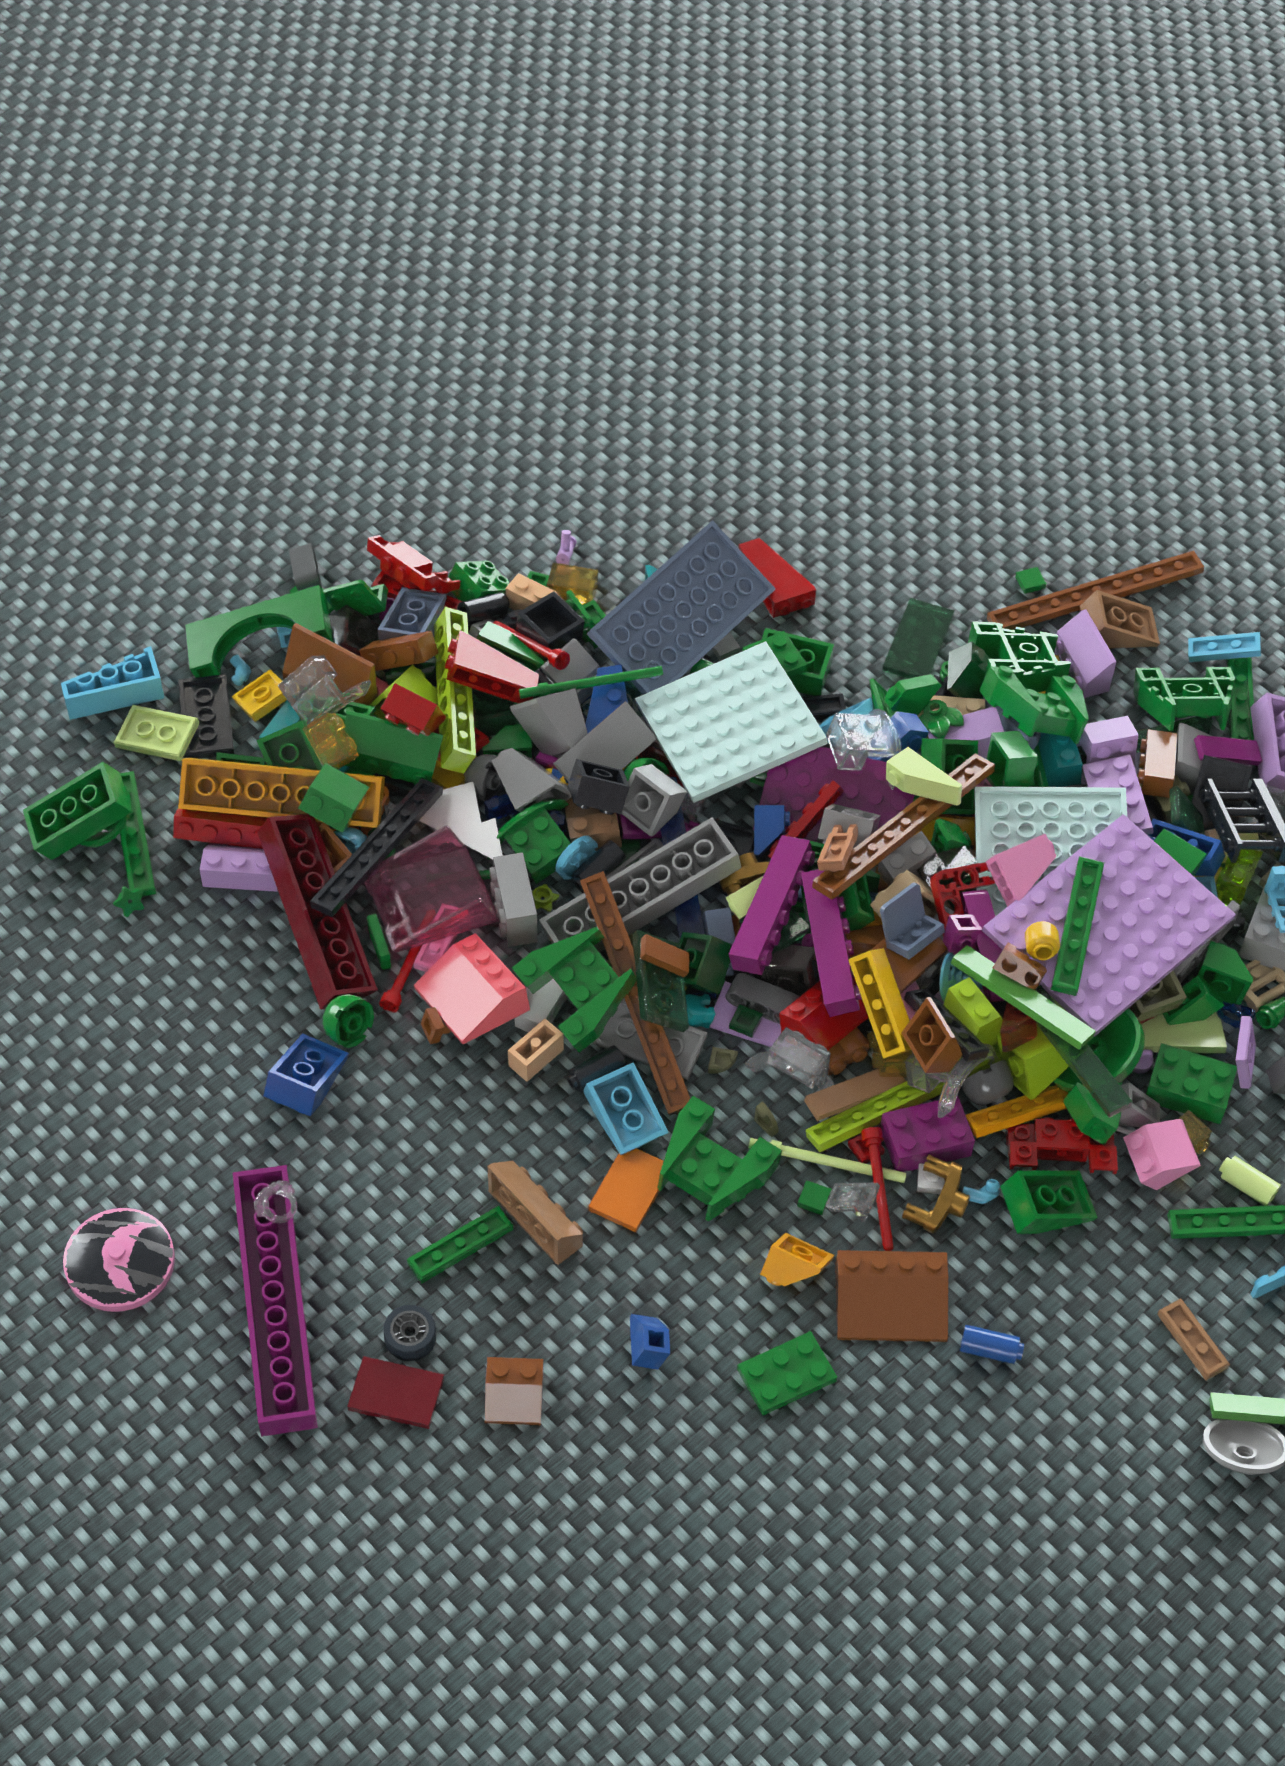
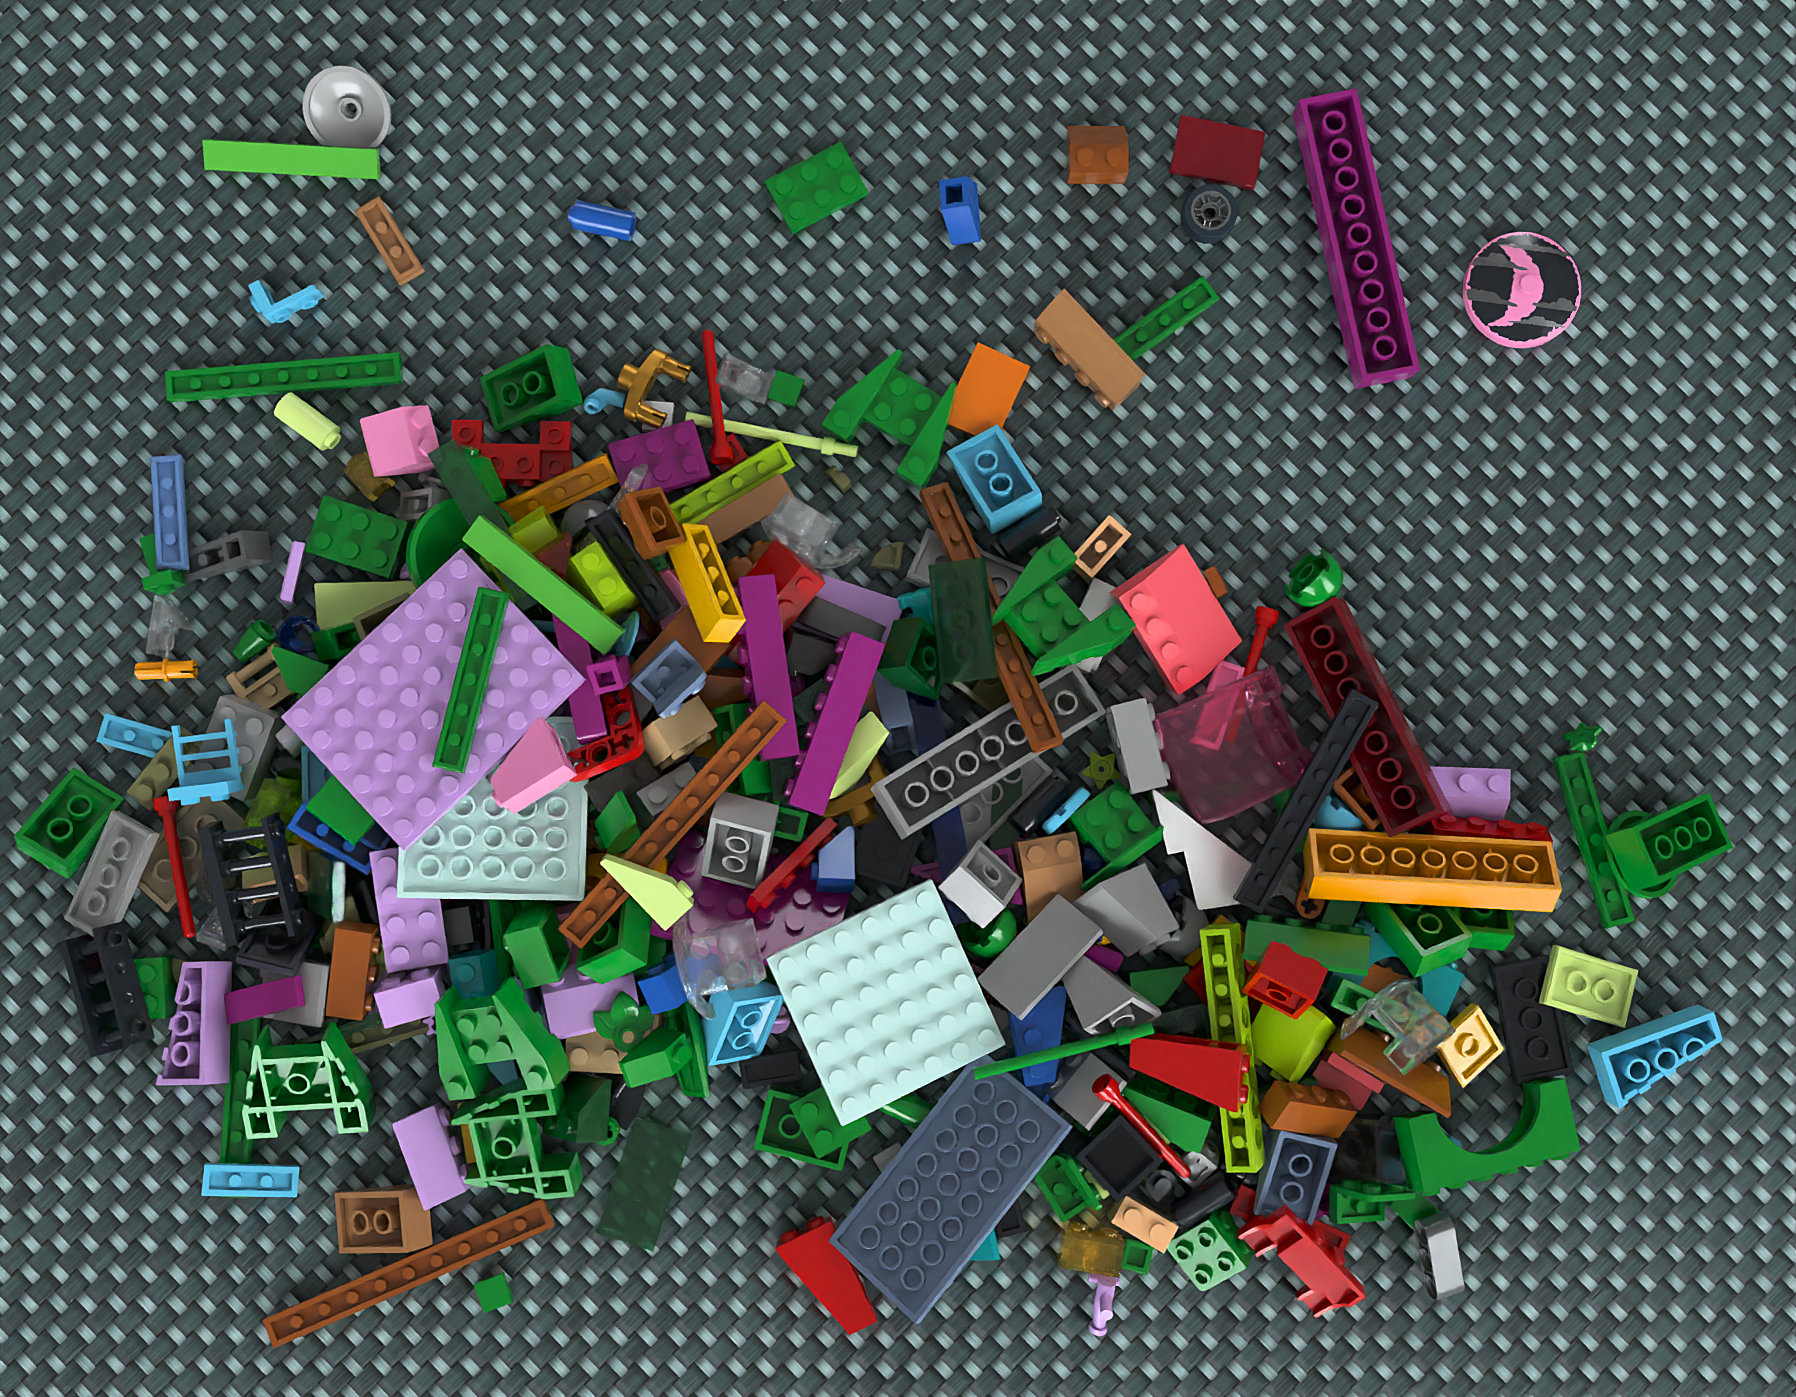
camera: 175 degrees right, 30 degrees up
medium azure arm [230,655,251,686] -> none
clear piece [254,1181,297,1223] -> none
blue slope [263,1033,349,1116] -> none
green slope [298,763,370,833] -> none
clear yellow brick [302,713,359,769] -> none
green tile [367,914,391,970] -> none
black brick [568,759,630,815] -> none
dark orange tile [640,934,689,977] -> none
dark green tile [729,1004,763,1038] -> none
light orange slope [760,1233,834,1286] -> none
nougat hinge [817,824,858,872] -> none
dark orange slope [835,1250,948,1342] -> none
leg [992,942,1047,989] -> none
yellow head [1025,921,1060,961] -> none

